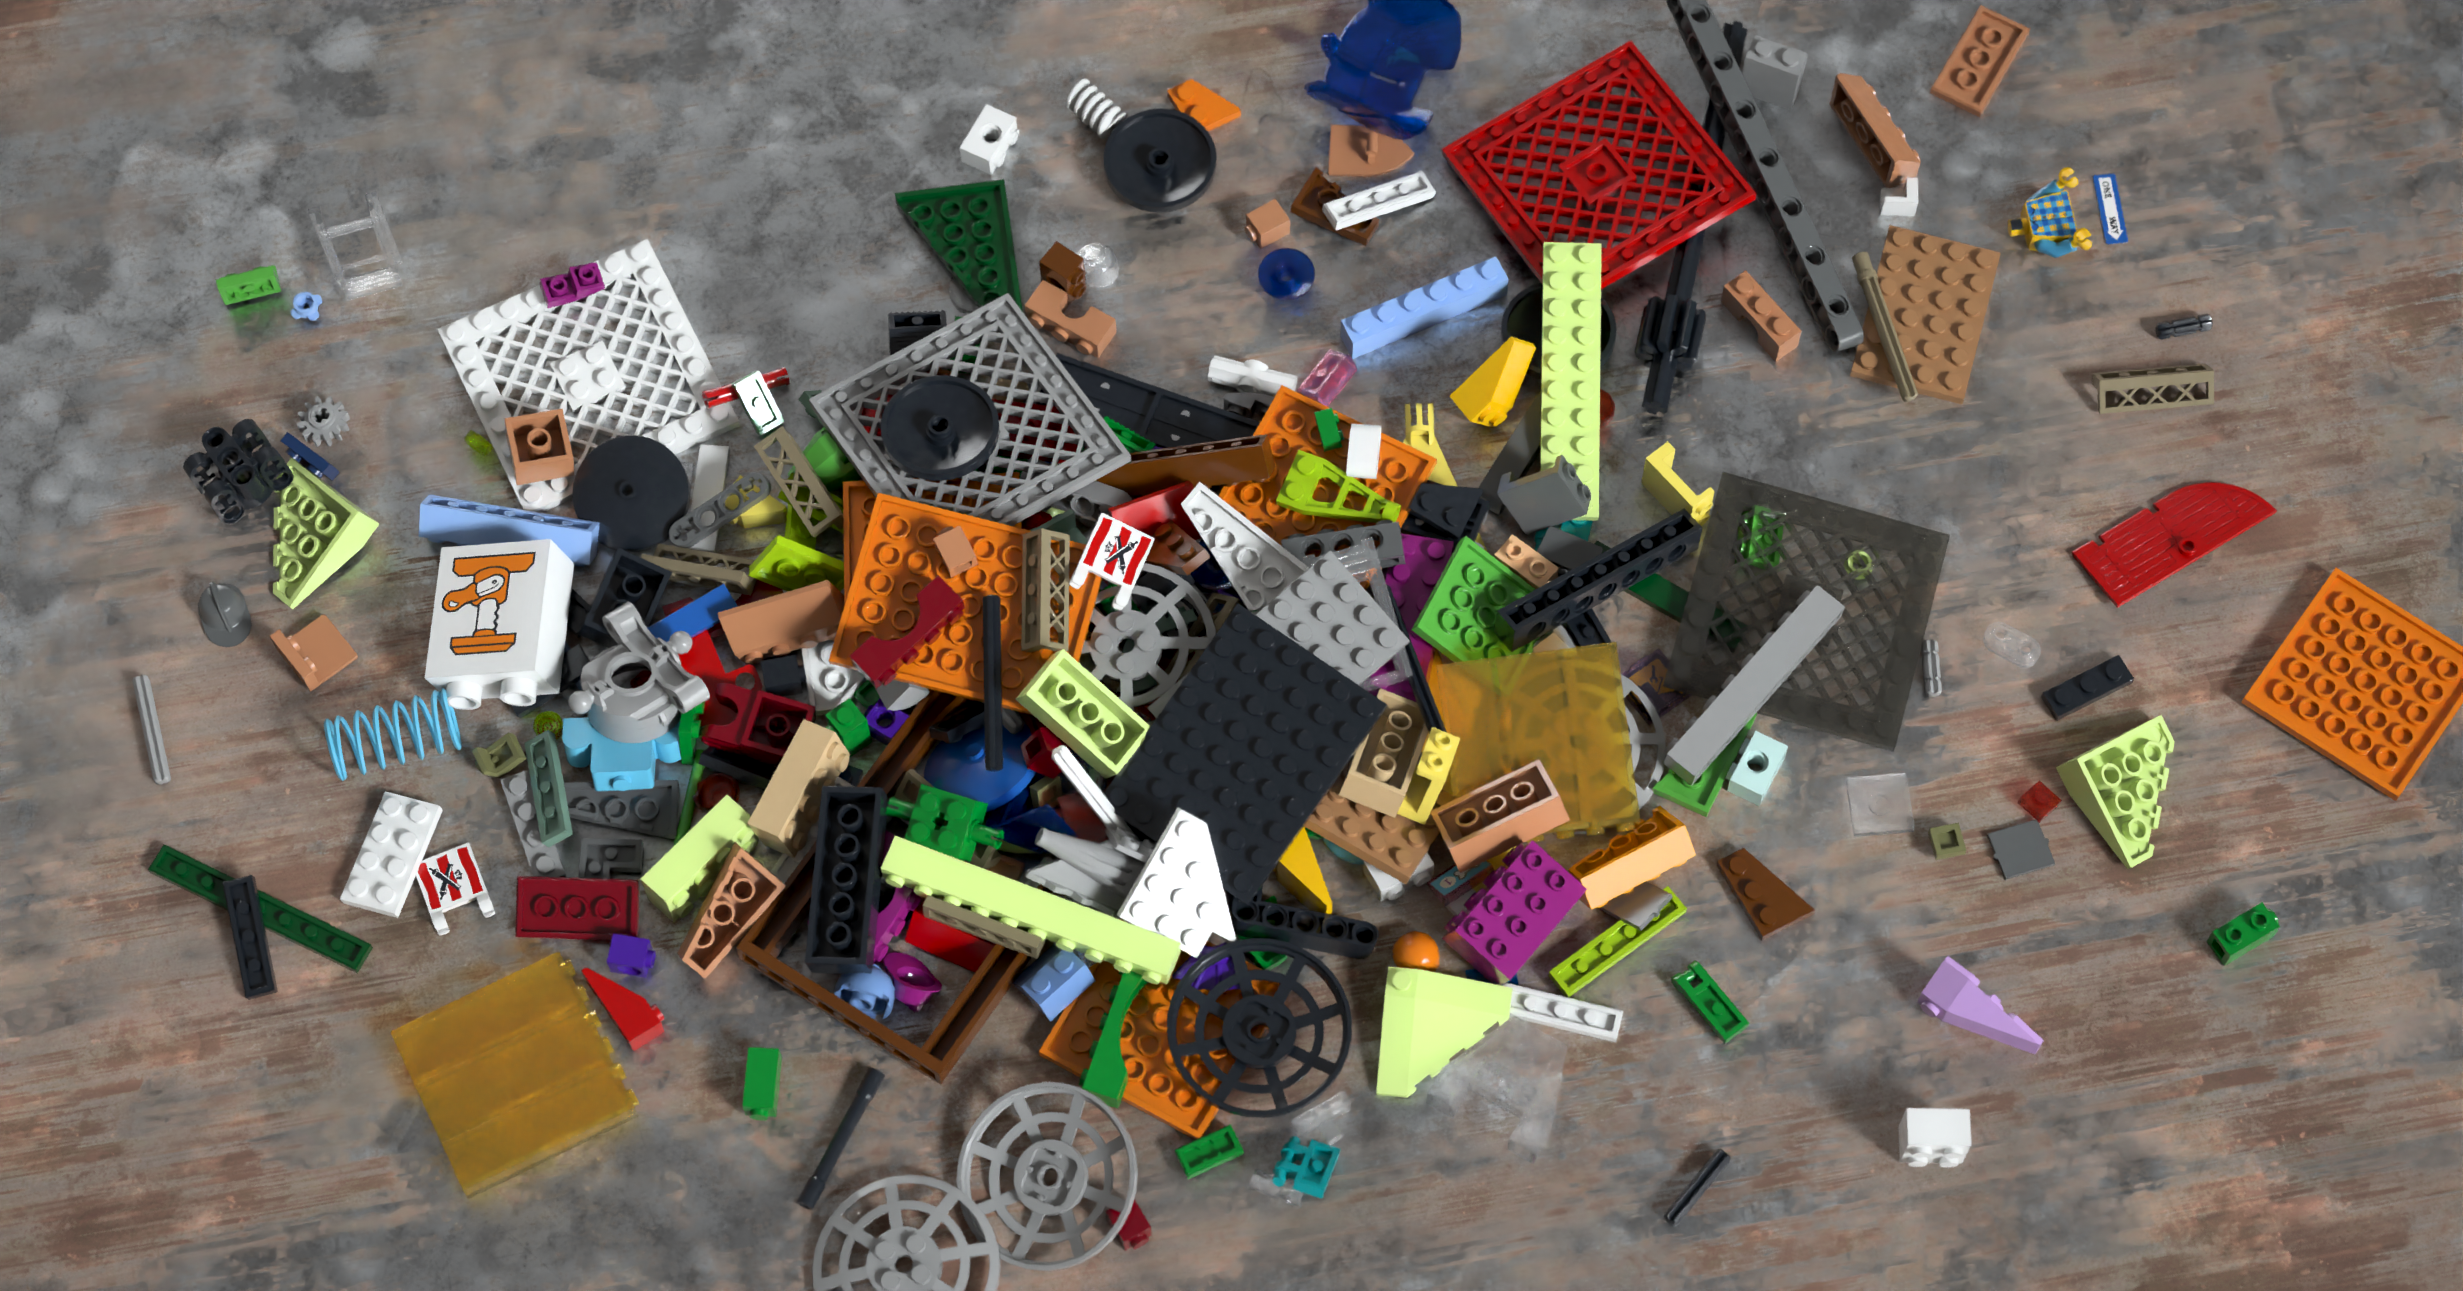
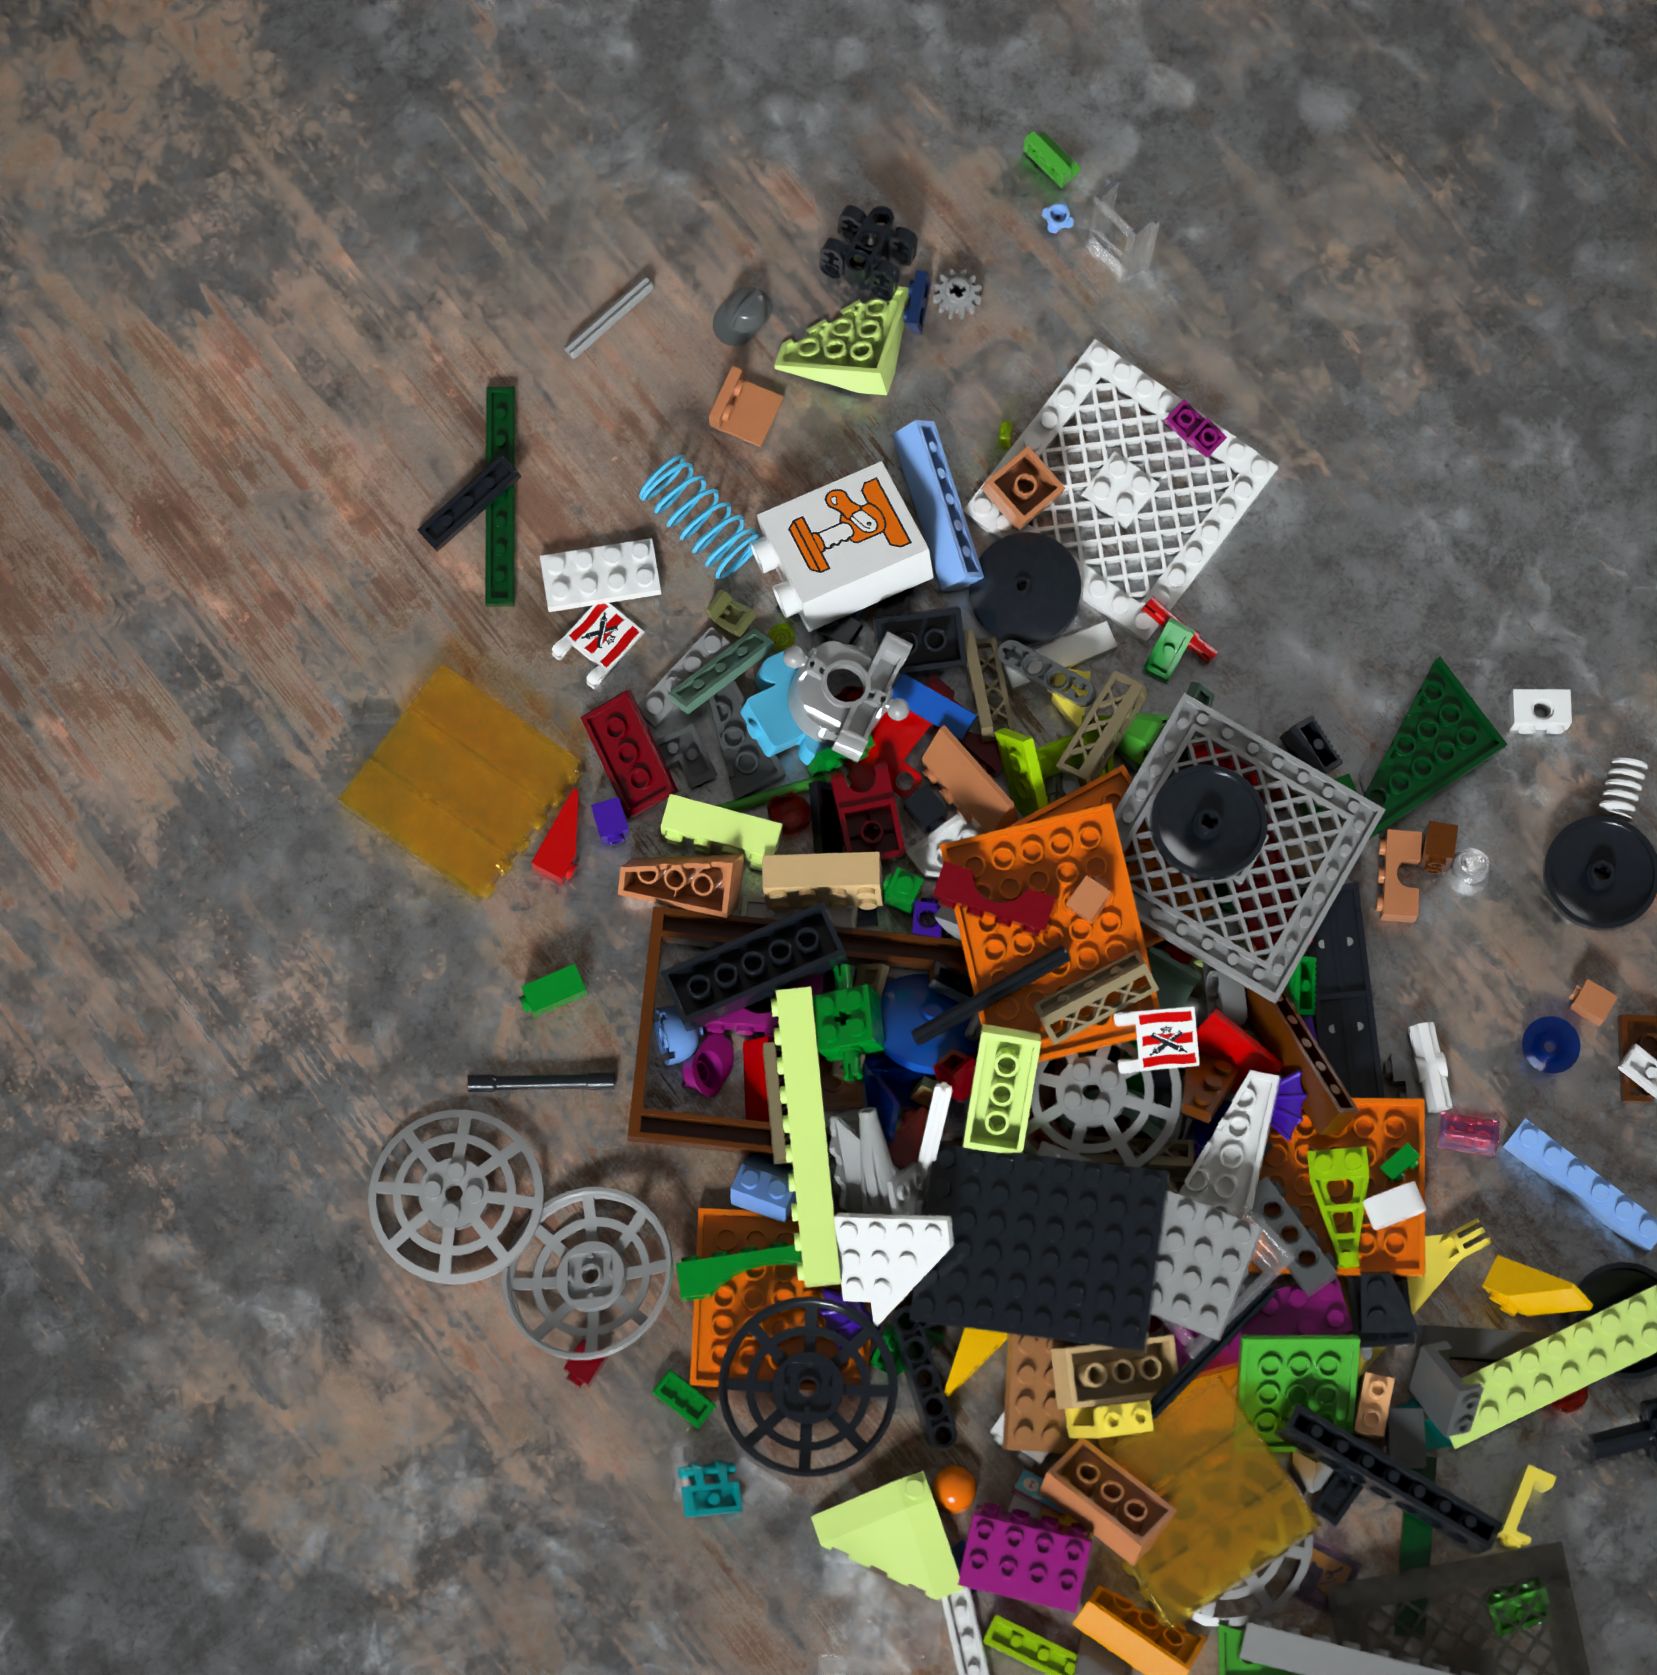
camera: 60 degrees right, 10 degrees up
none -> dark purple arm [1271,1070,1307,1141]

